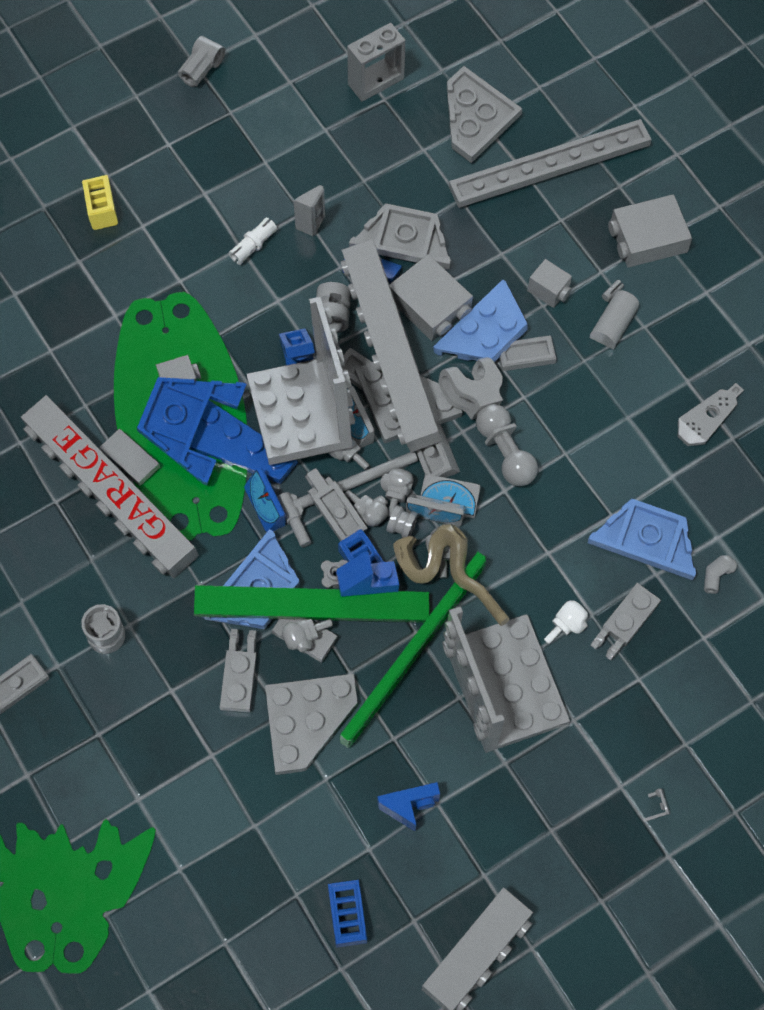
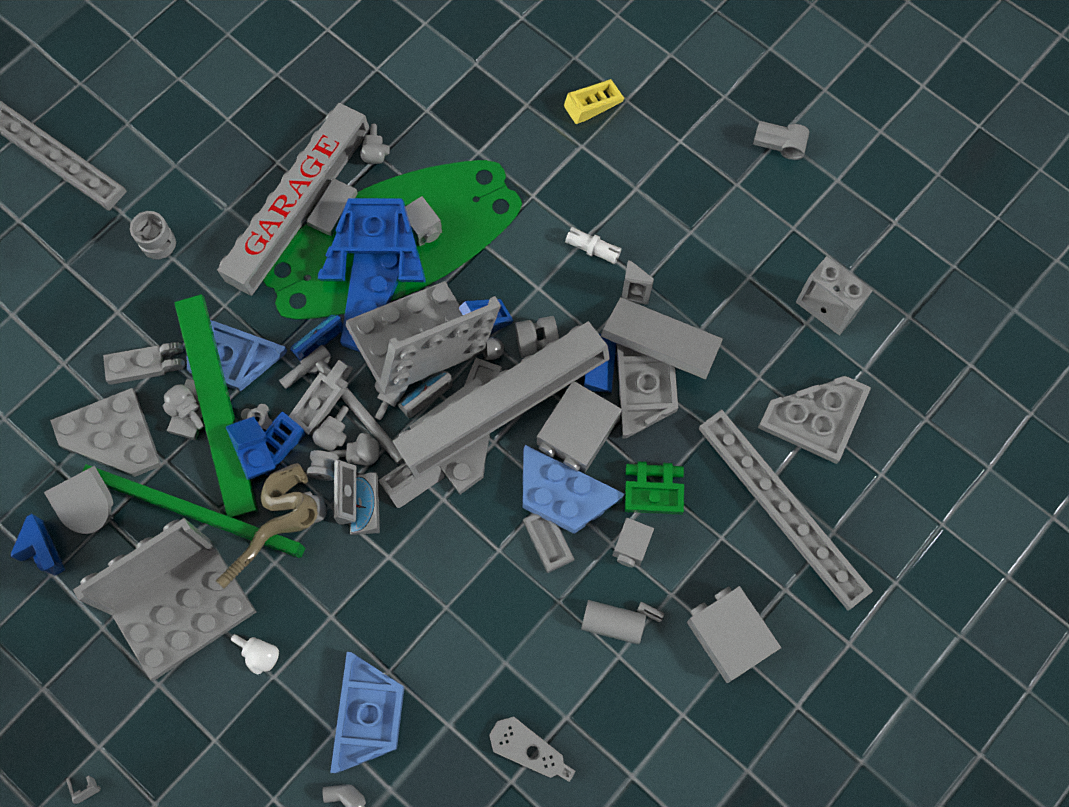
camera: 75 degrees right, 5 degrees up
light grey piece [438,357,538,486] -> none
light grey hinge [591,583,661,660] -> none
none -> light grey tile [44,466,113,534]
none -> light grey piece [360,124,390,164]
none -> light grey tile [601,297,723,379]
none -> green plate [625,461,684,515]

